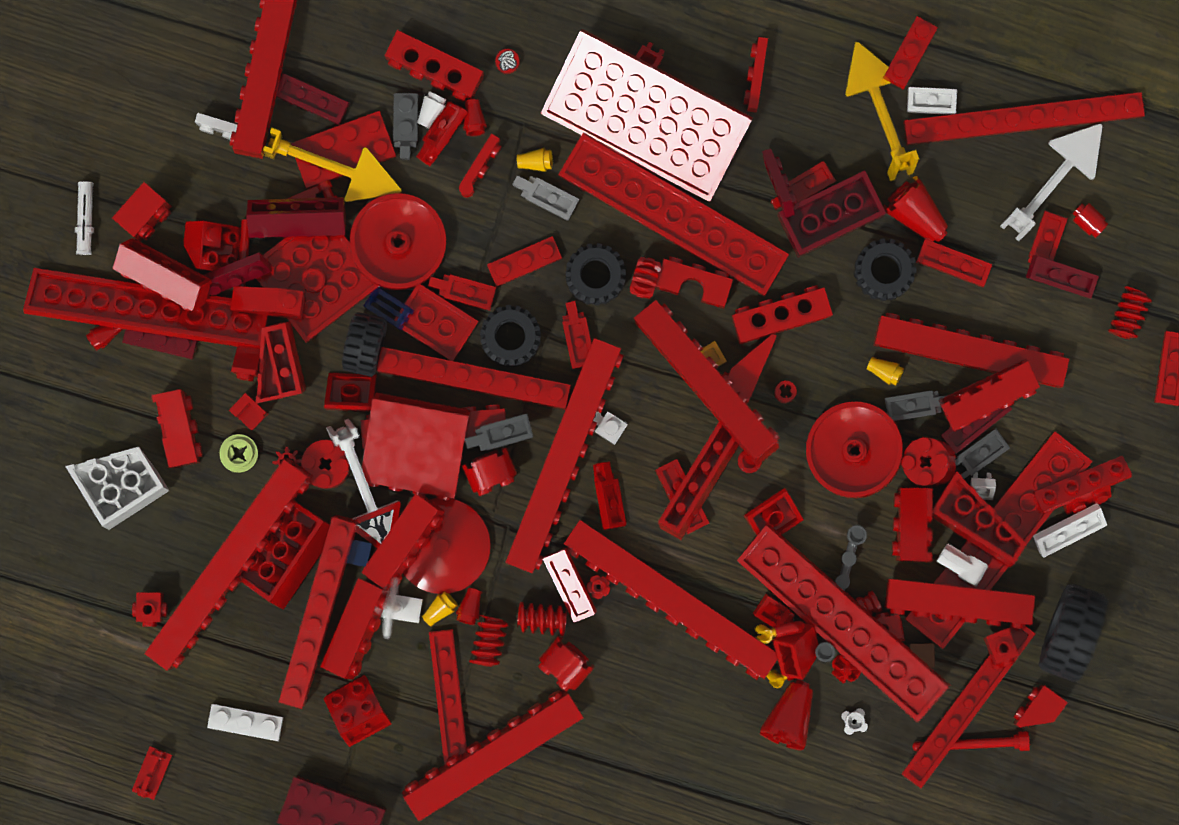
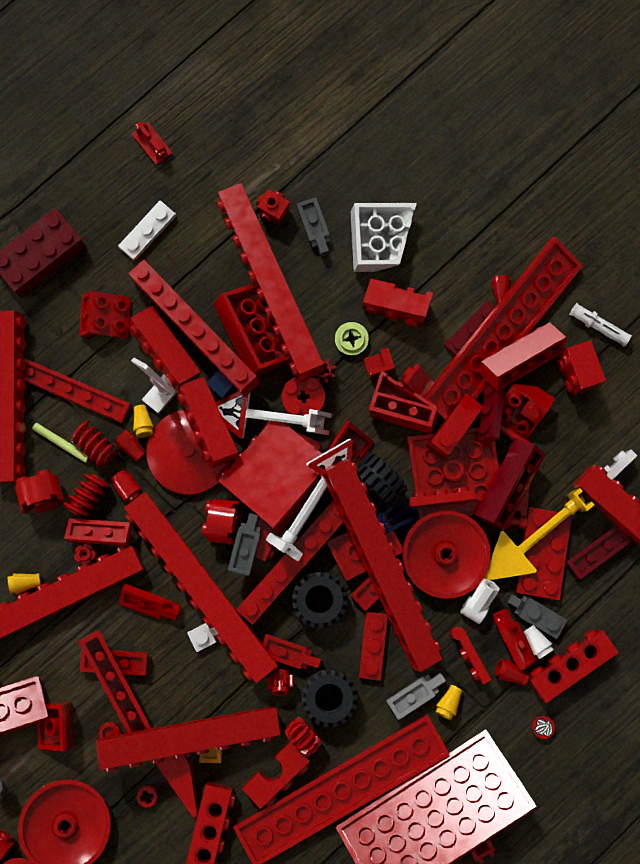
camera: 120 degrees right, 5 degrees down
none -> yellow cone [8,573,41,595]
none -> yellowish green bar [32,423,90,463]
none -> red brick [111,470,142,503]
none -> white piece [265,439,353,561]
none -> red gear [267,669,294,696]
none -> dark grey hinge [296,197,330,257]
none -> red brick [320,459,442,672]
none -> red plate [408,487,476,508]
none -> white piece [460,579,500,624]

